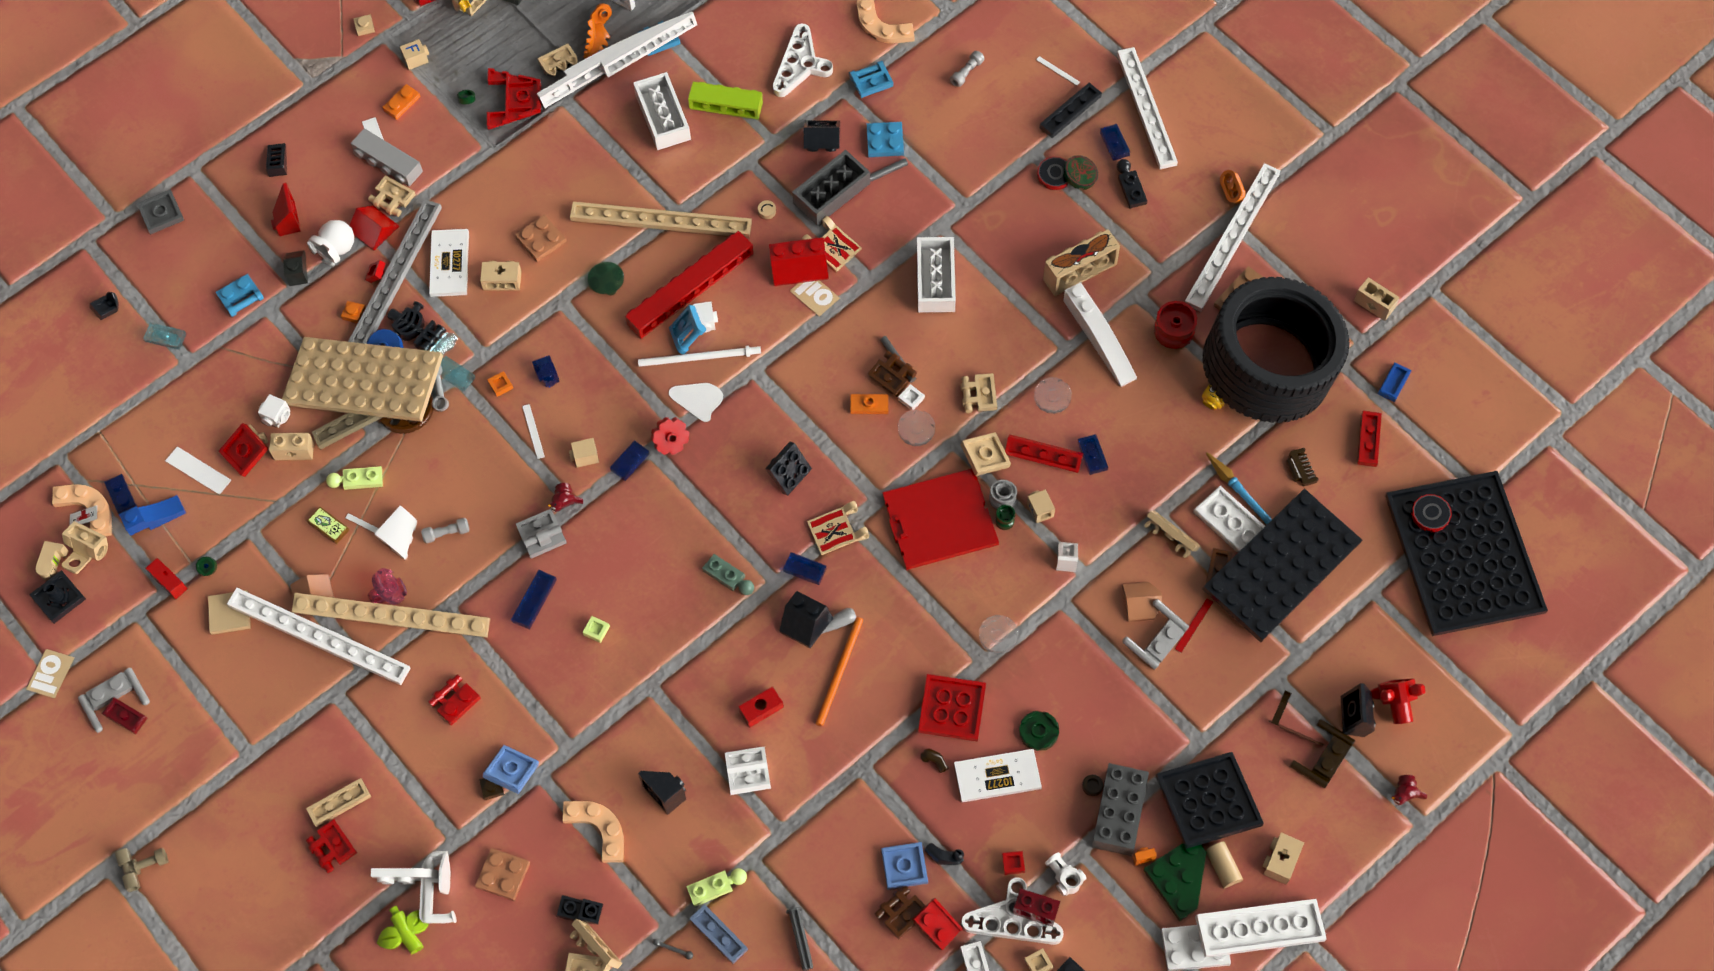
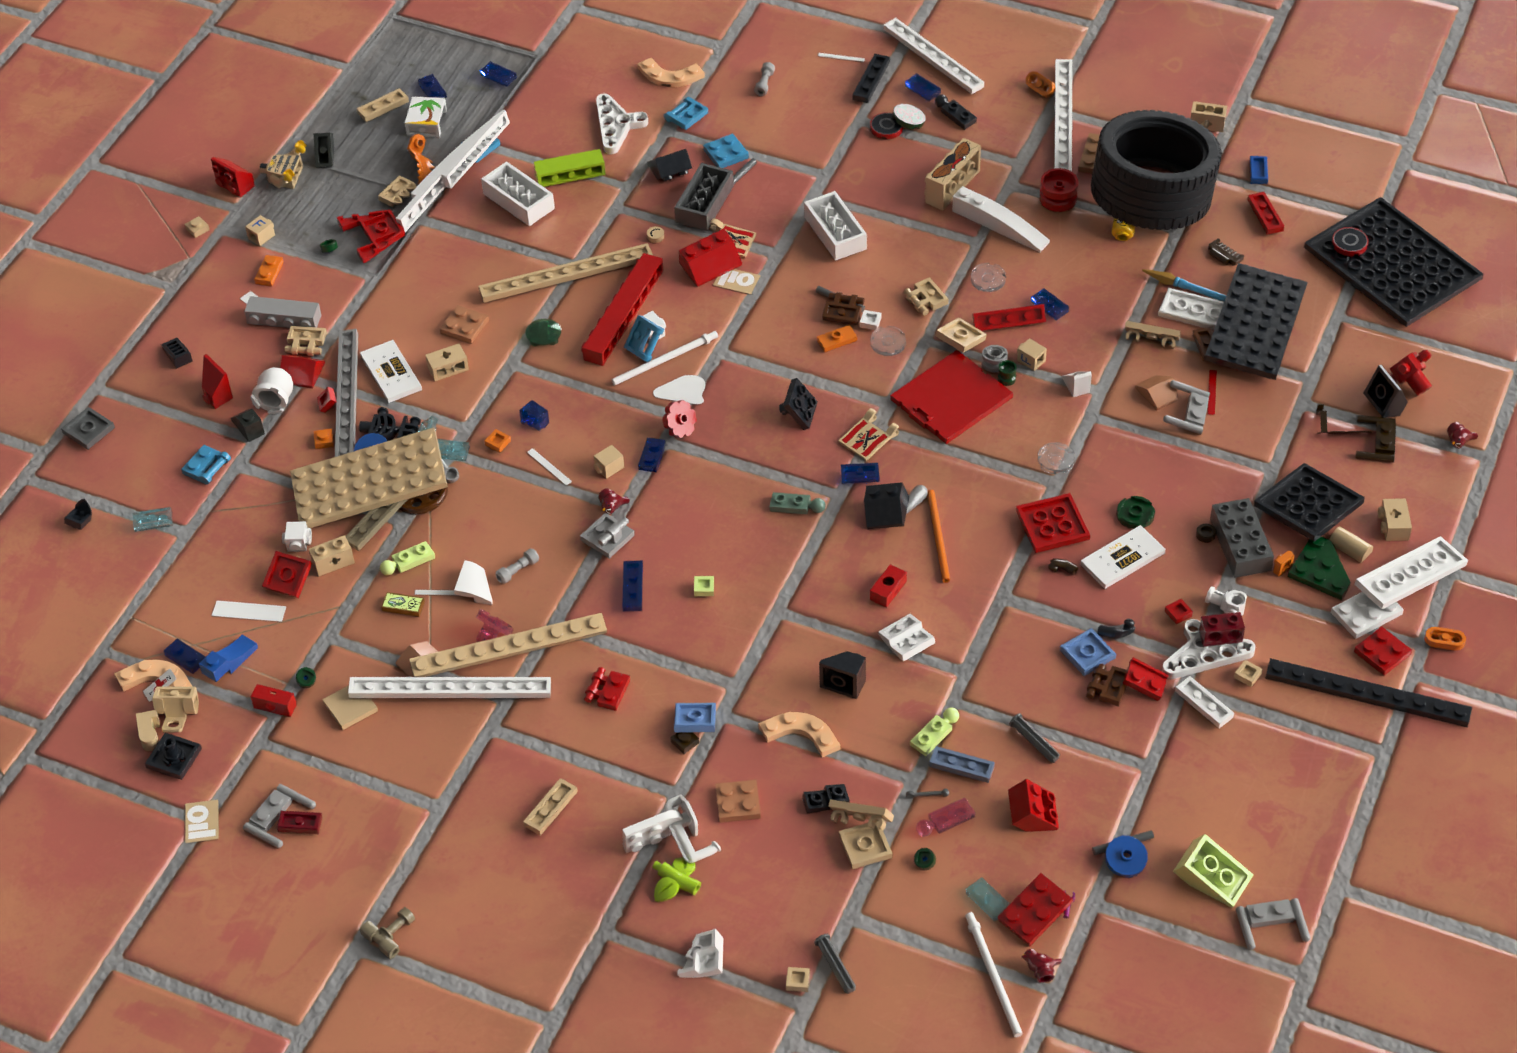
camera: 25 degrees left, 15 degrees down
red plate [306,819,357,873] -> none

